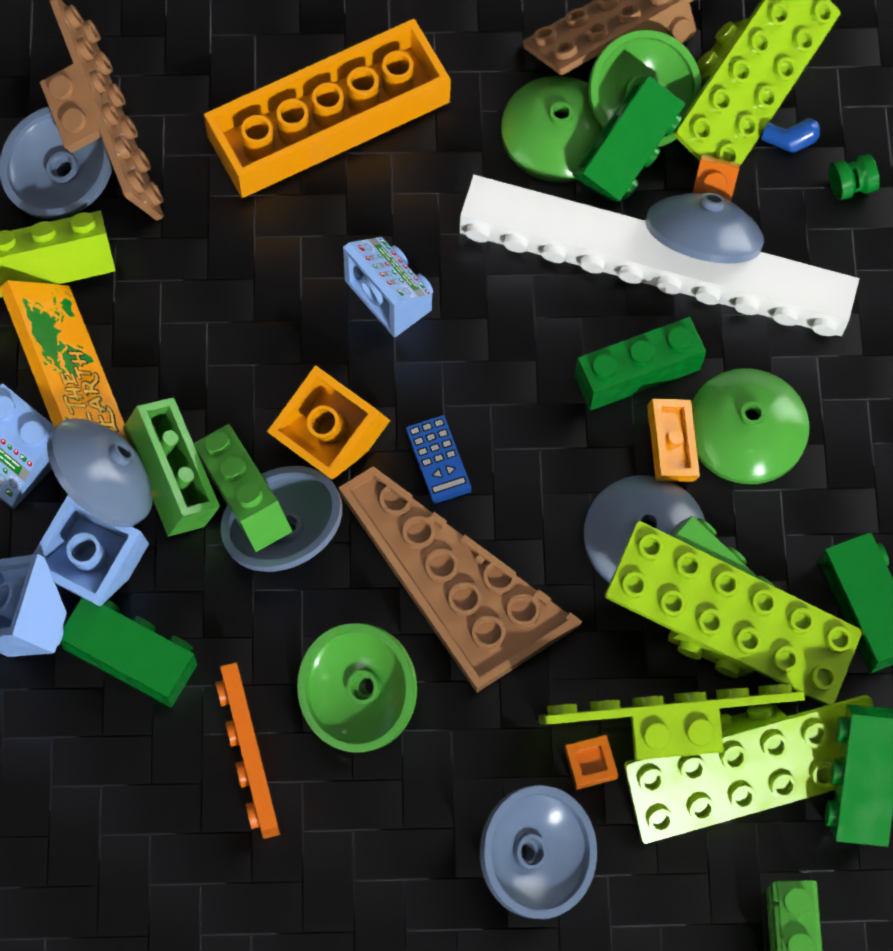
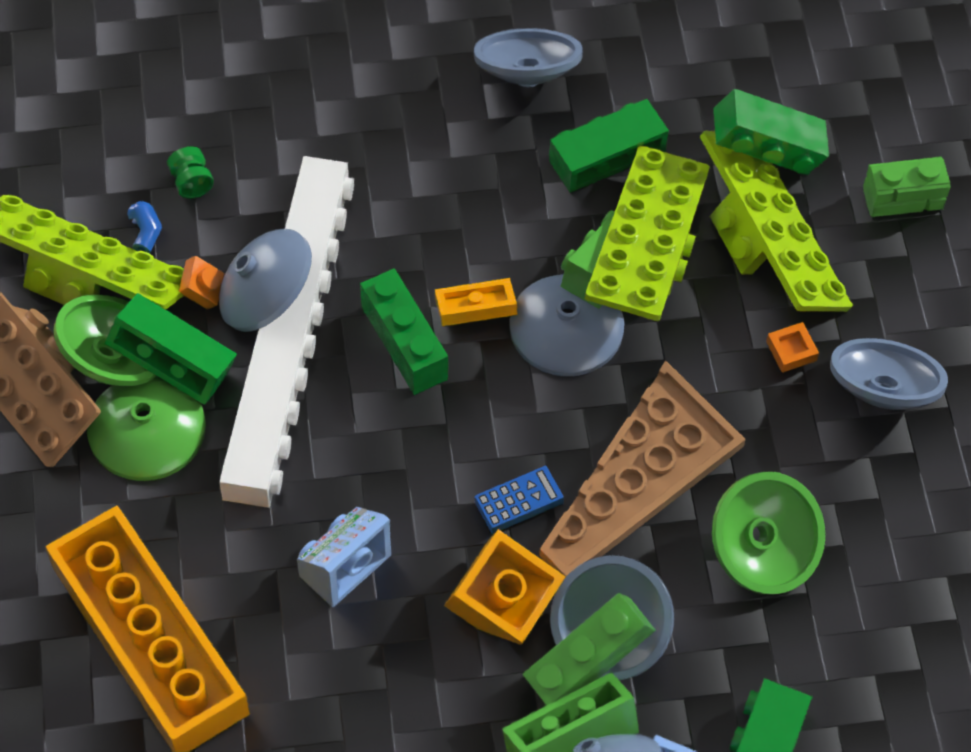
camera: 95 degrees left, 10 degrees down
orange plate [215,662,280,839] -> none
lime bracket [538,684,805,760] -> none
bright green dish [691,368,809,484] -> none

